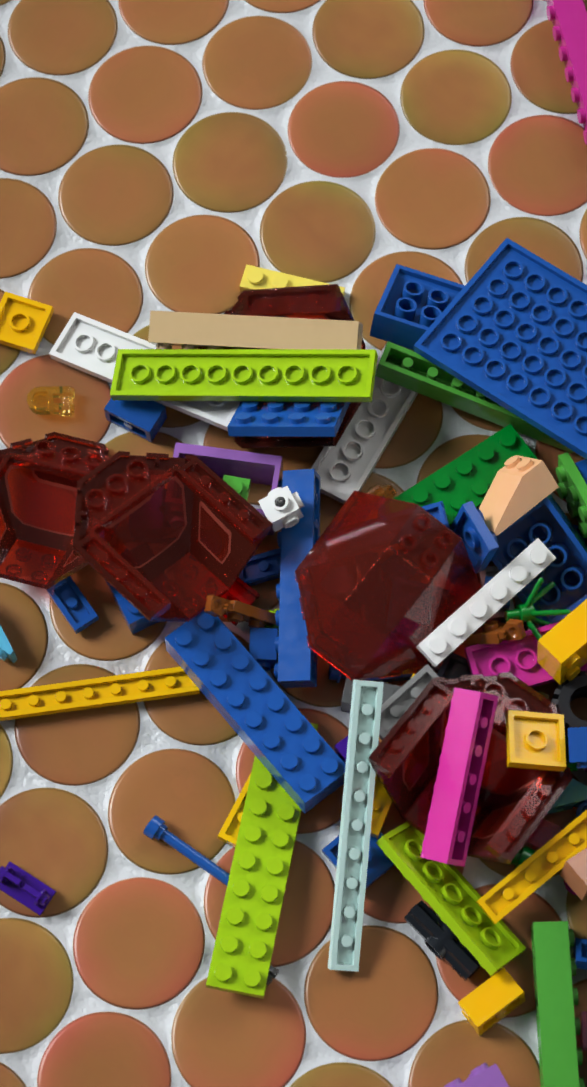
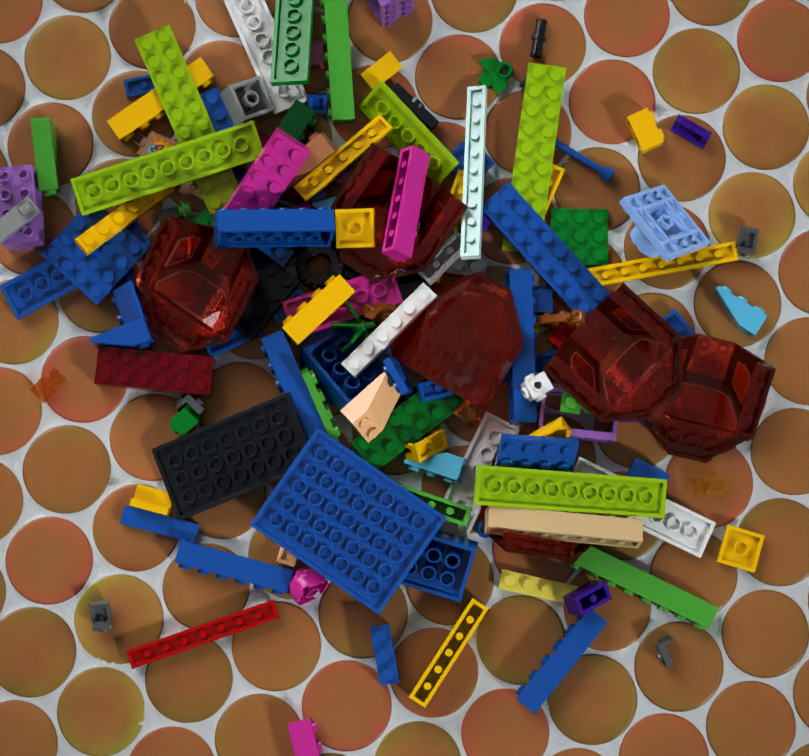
camera: 175 degrees right, 15 degrees up
none -> blue brick [370,624,400,686]
none -> yellow hinge [404,429,448,463]
none -> medium azure slope [404,453,468,484]
none -> yellow brick [409,598,489,708]
none -> green plate [478,57,513,94]
none -> blue brick [515,610,608,714]
none -> yellow hinge [529,416,572,438]
none -> black pin [530,18,548,58]
none -> green plate [550,208,608,266]
none -> dark purple brick [563,580,612,616]
none -> bright green brick [569,546,719,630]
none -> light blue piece [619,184,711,262]
none -> yellow brick [625,108,665,155]
none -> dark grey bracket [655,635,676,667]

